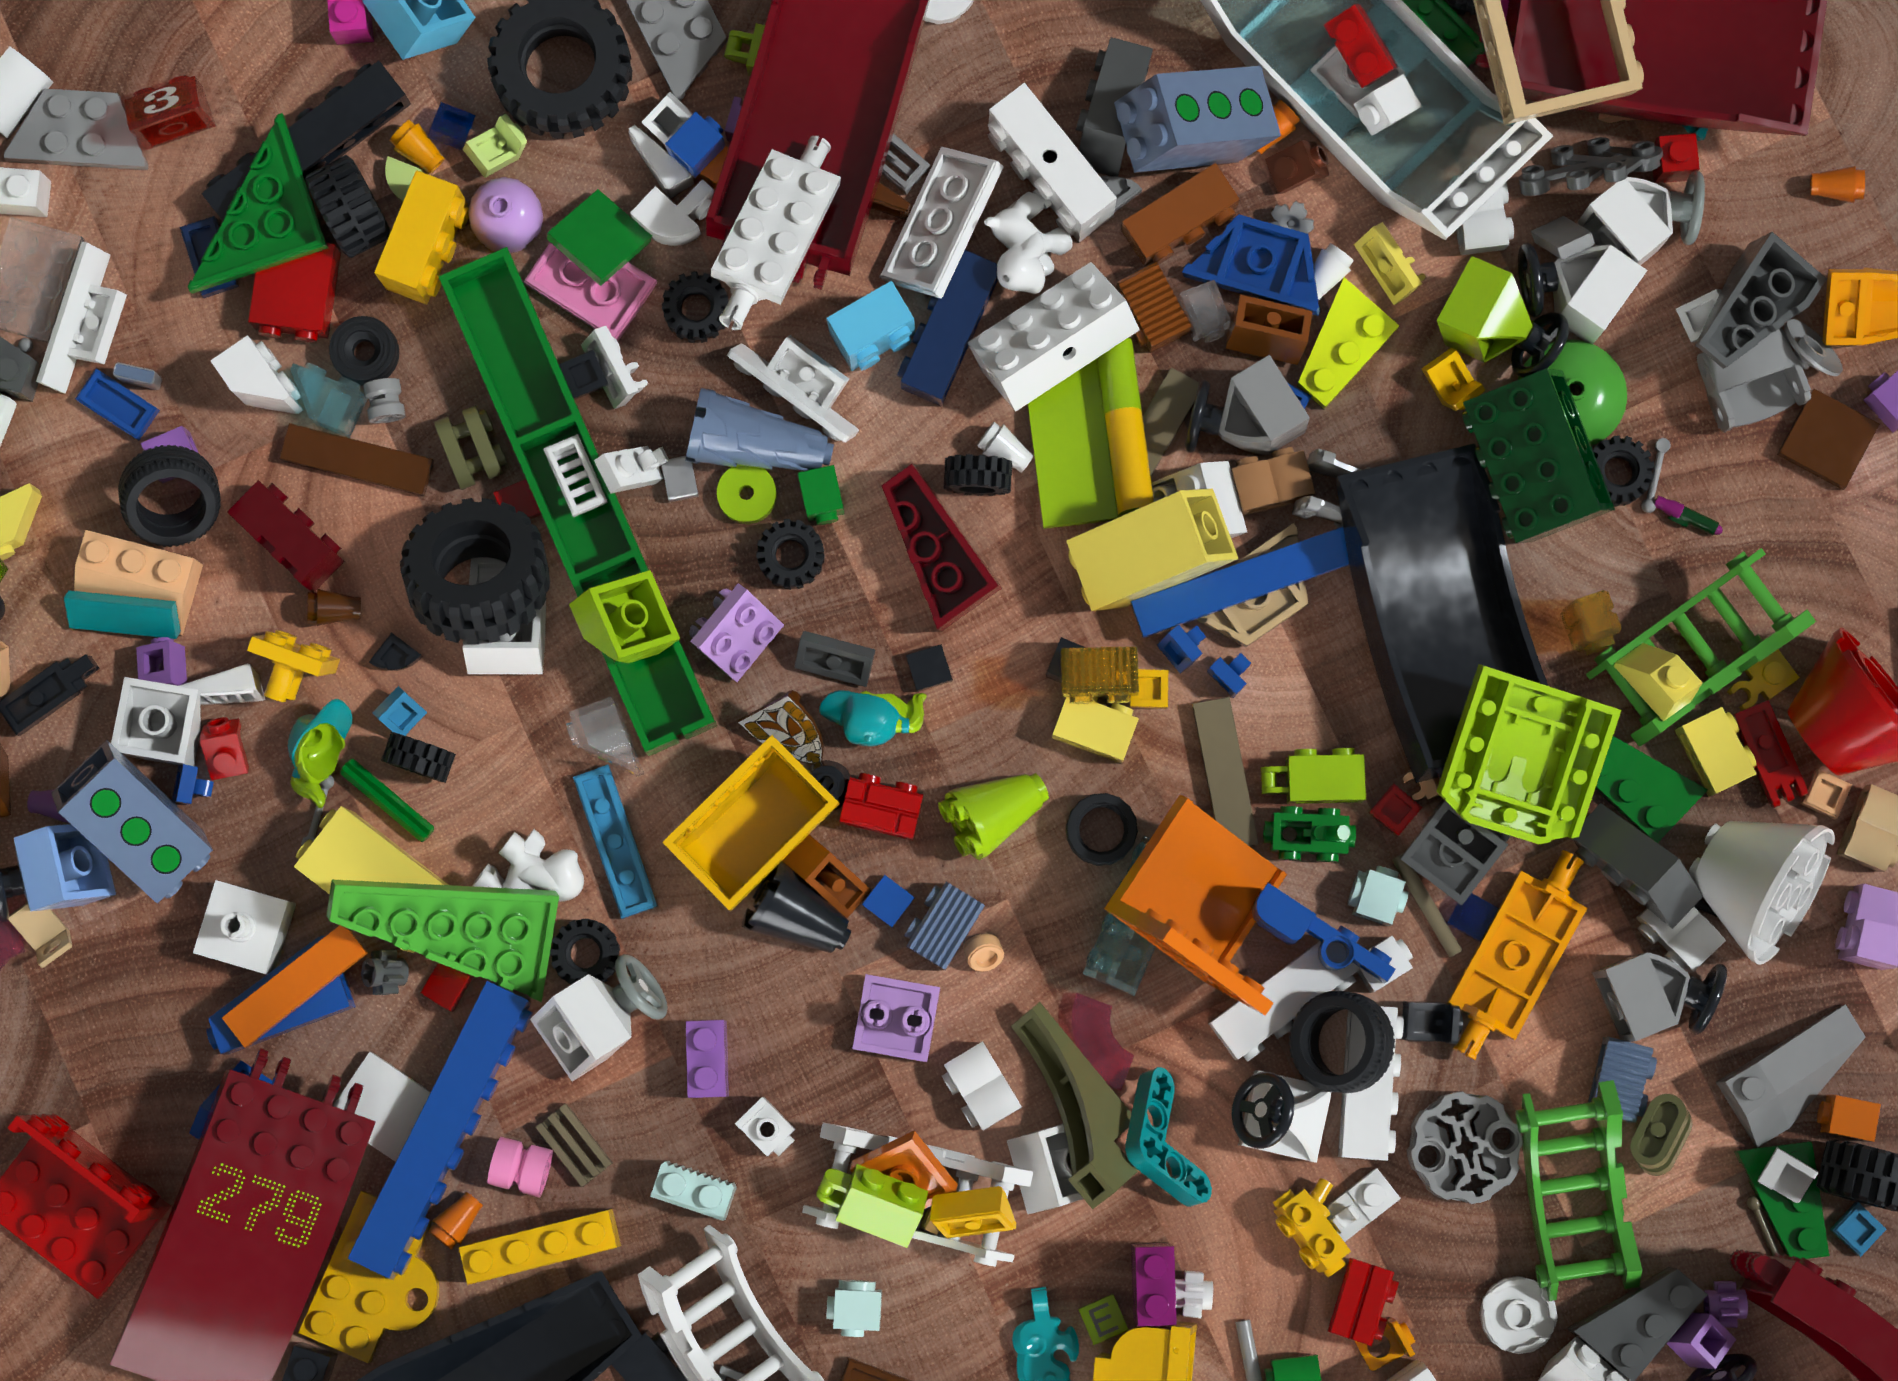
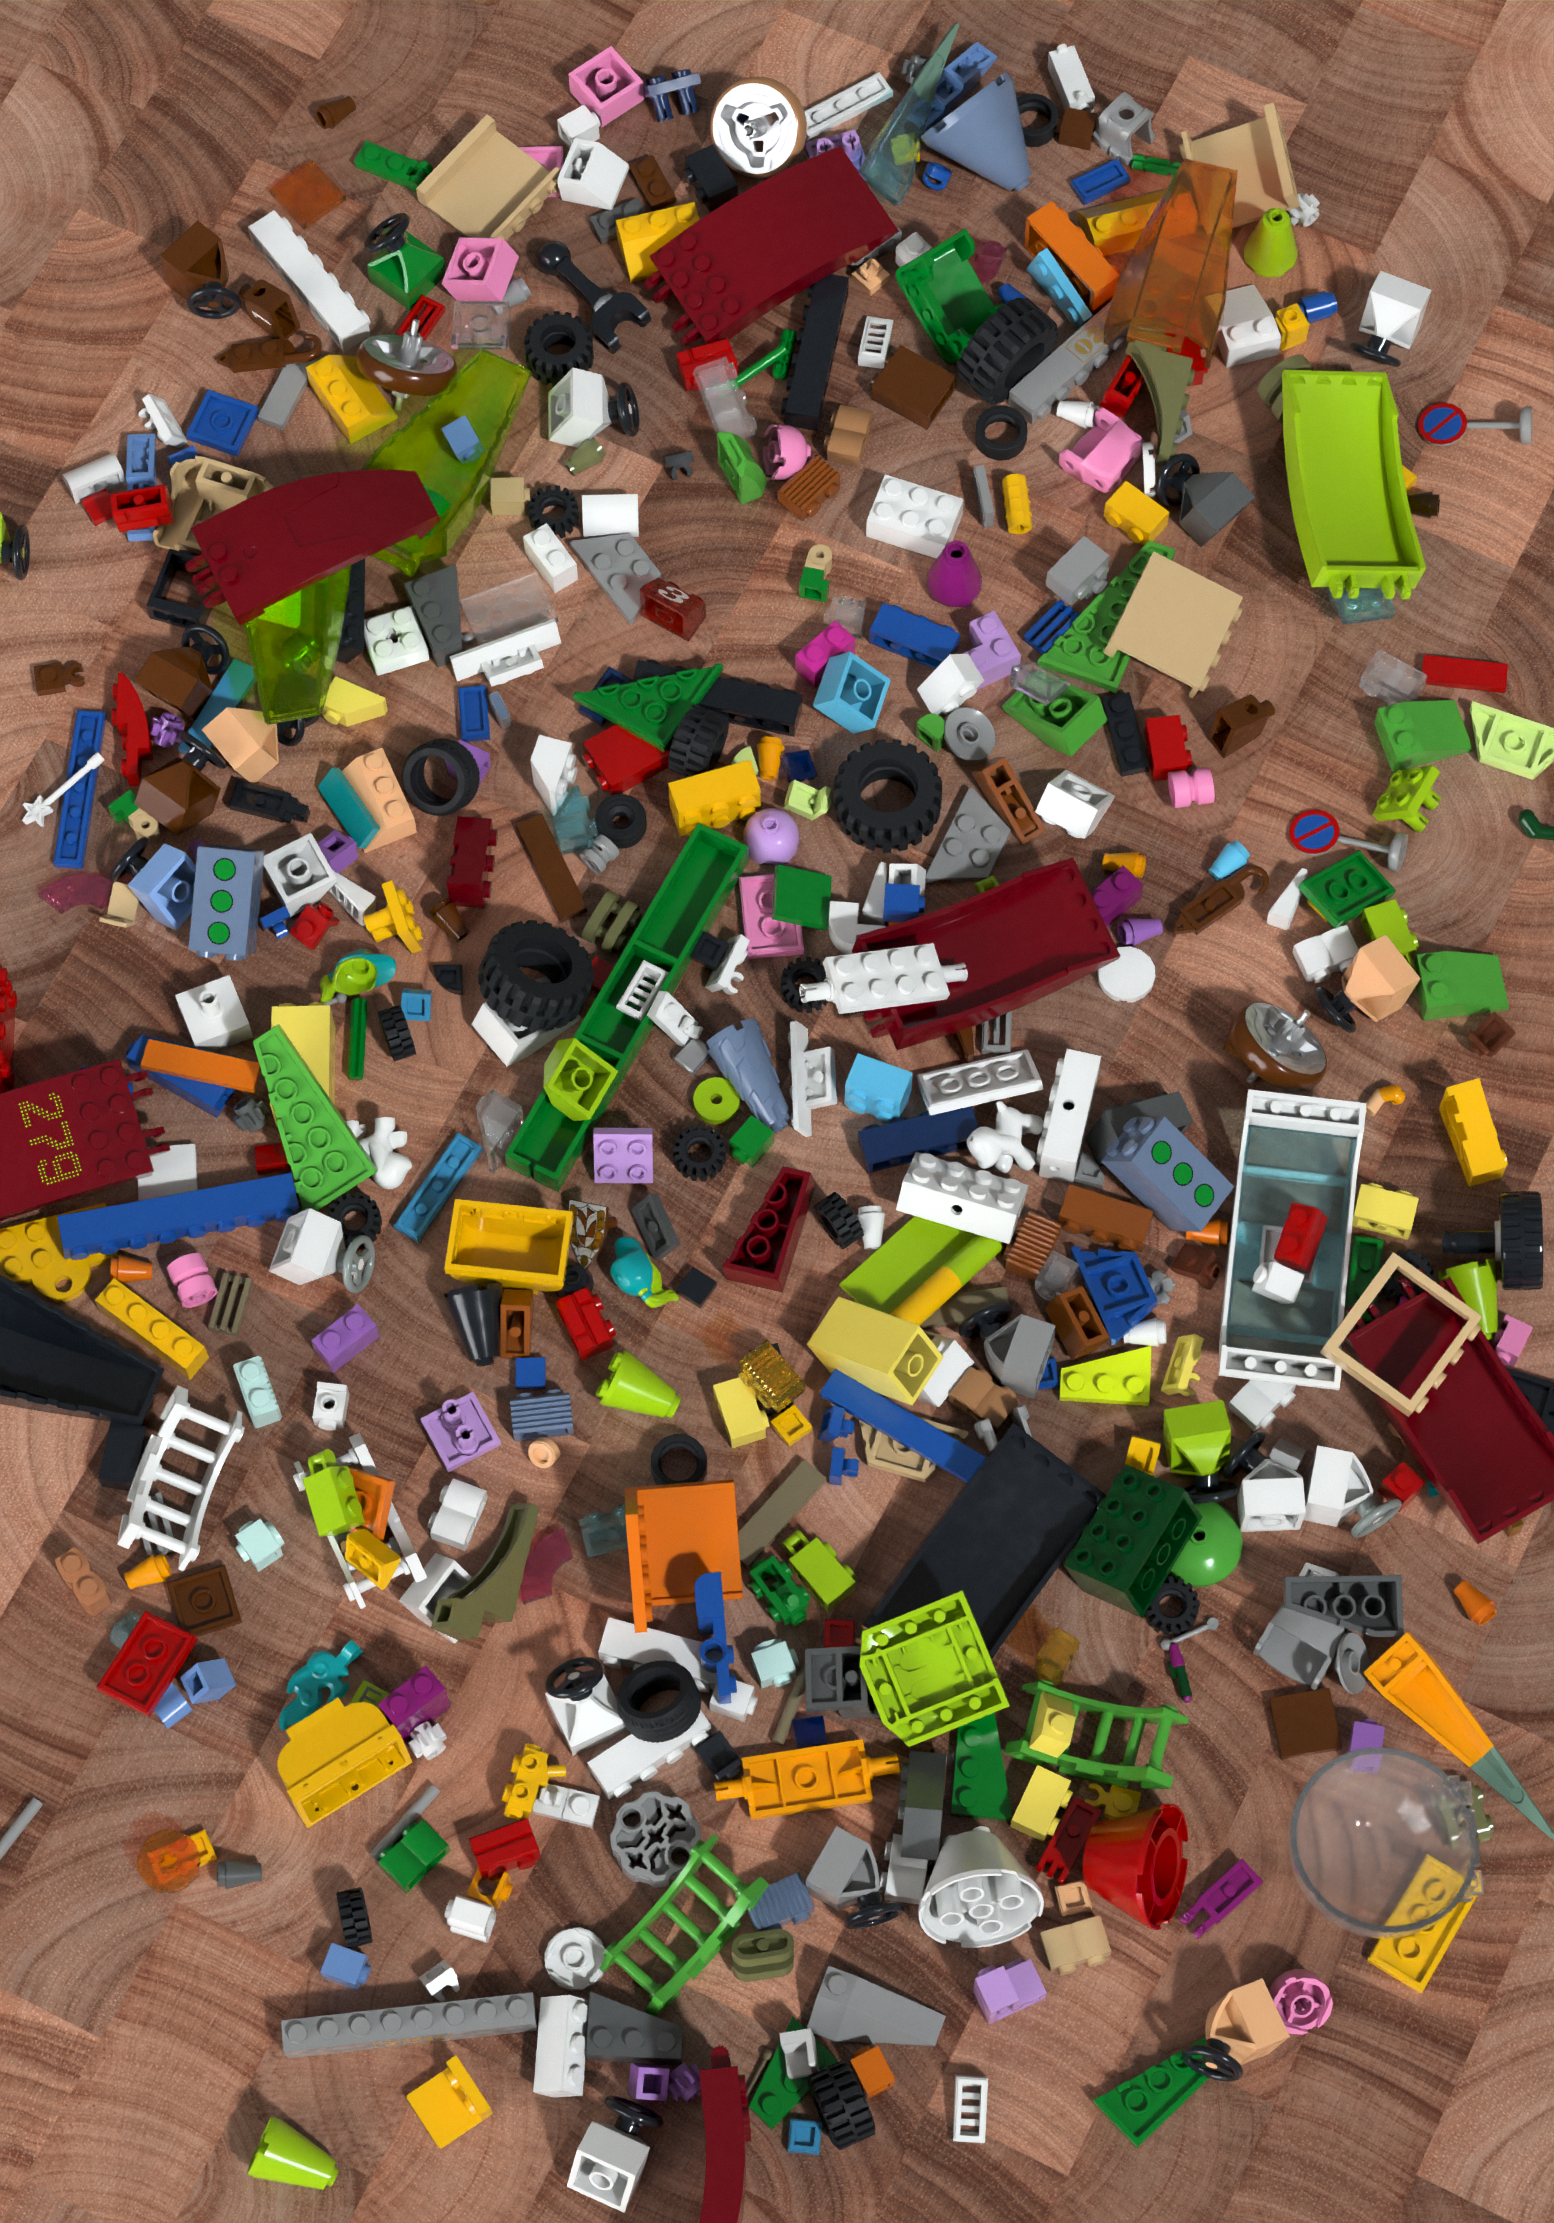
camera: 50 degrees right, 15 degrees down
teal beam [1125,1067,1212,1207] -> none
dark grey plant [1519,137,1663,196] -> none

